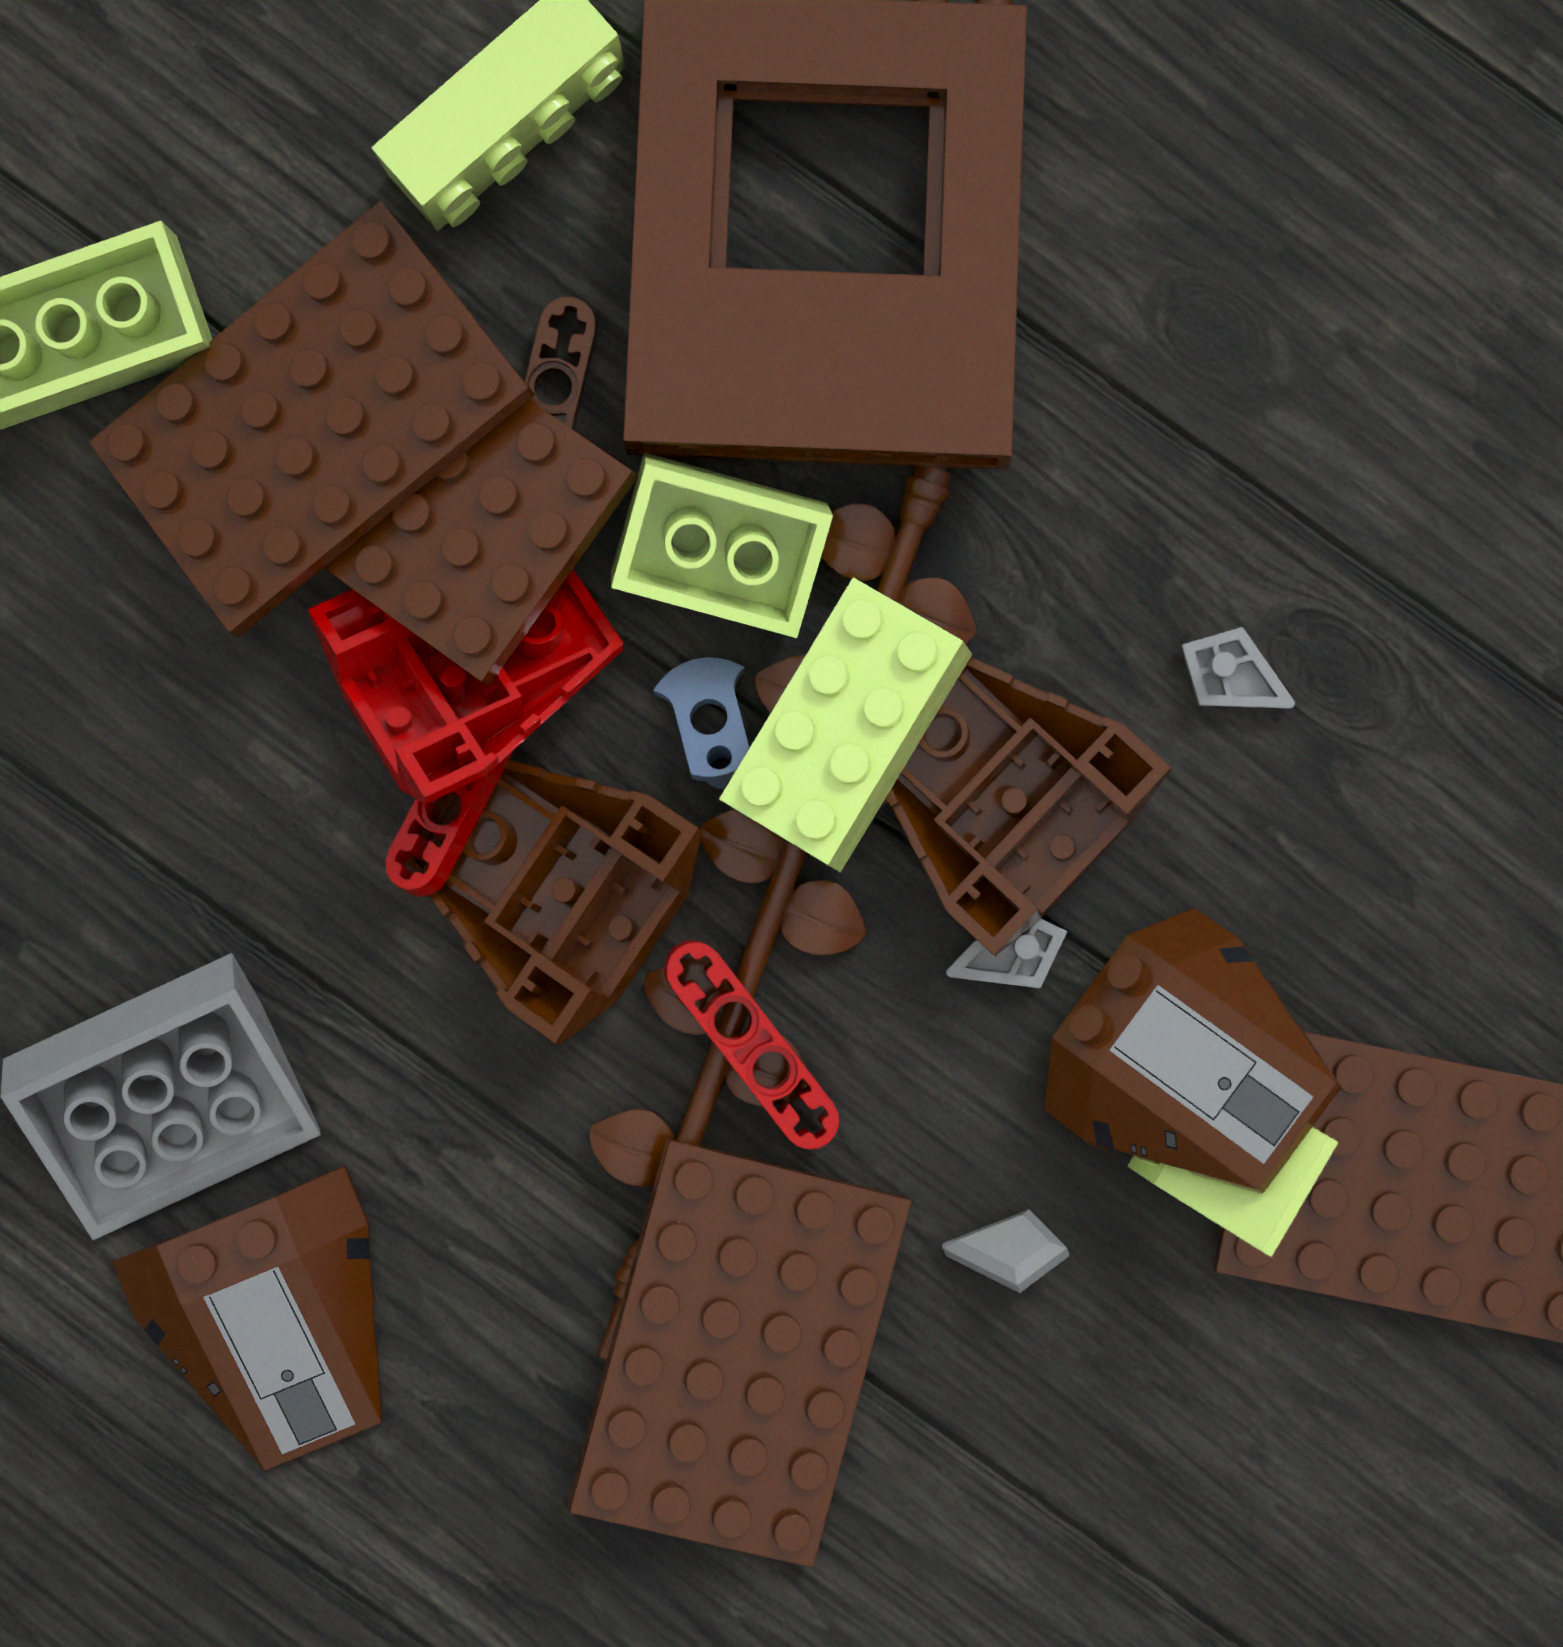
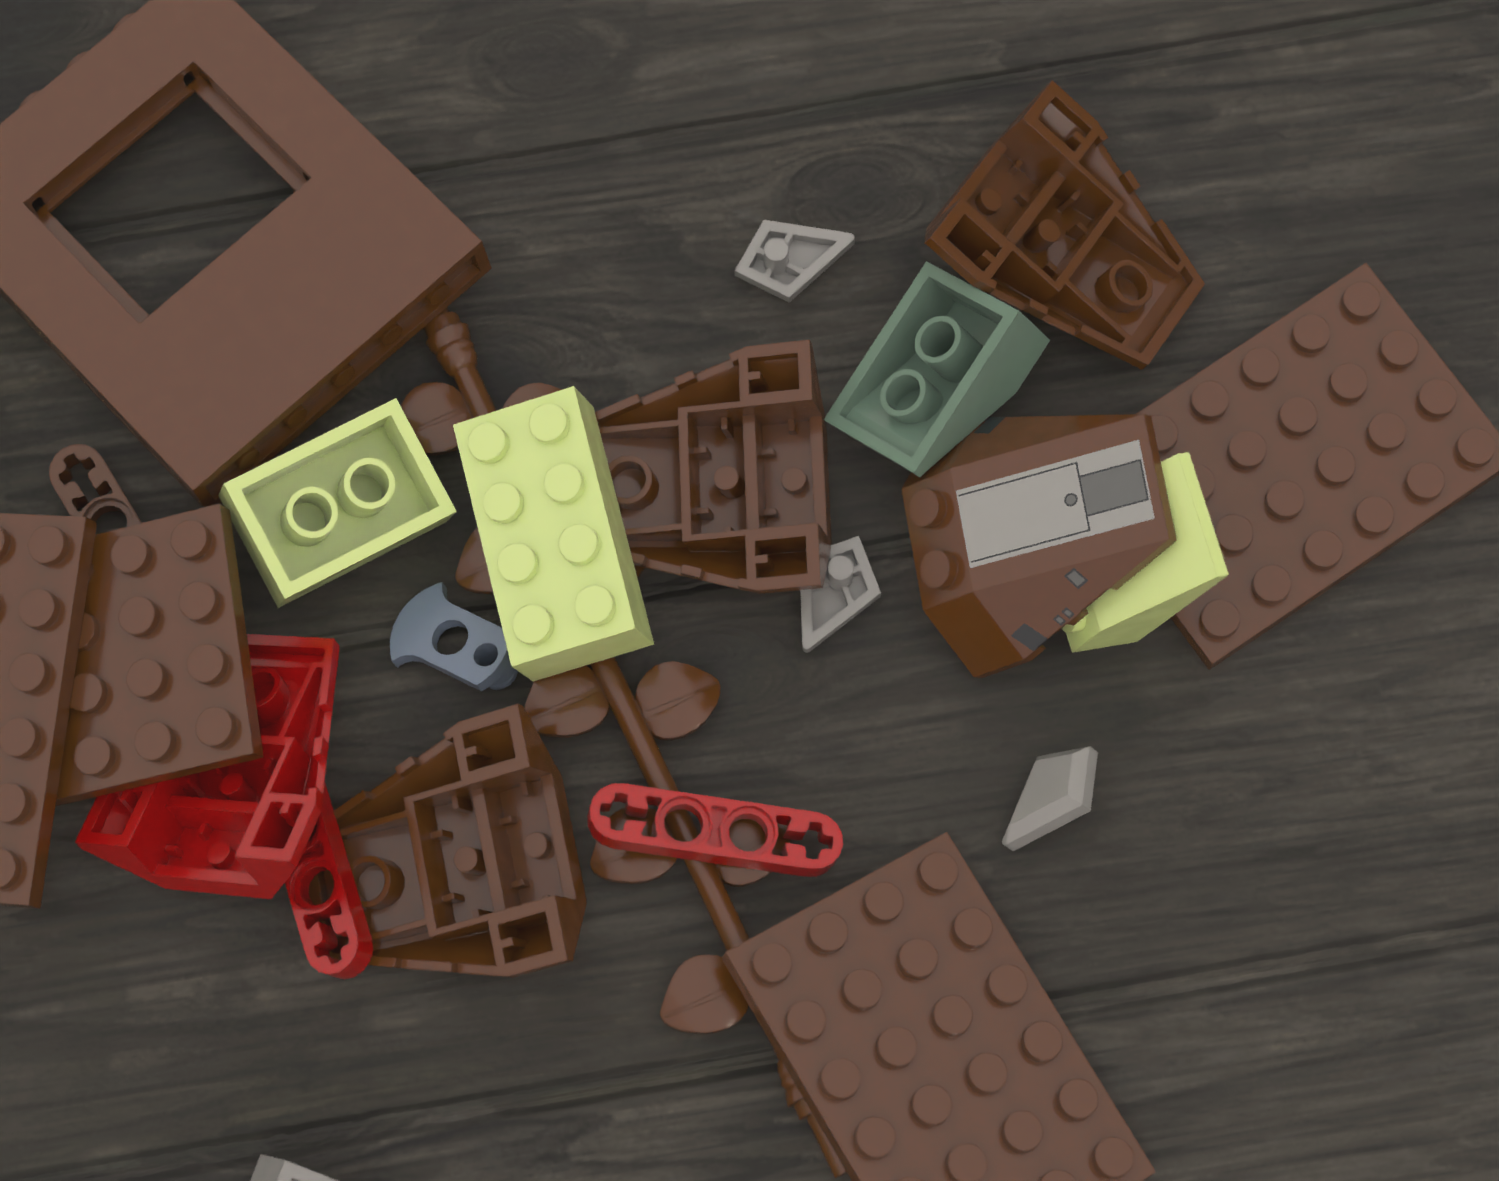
camera: 40 degrees left, 15 degrees down
none -> sand green slope [823,261,1050,477]
none -> reddish brown wedge [924,80,1205,370]

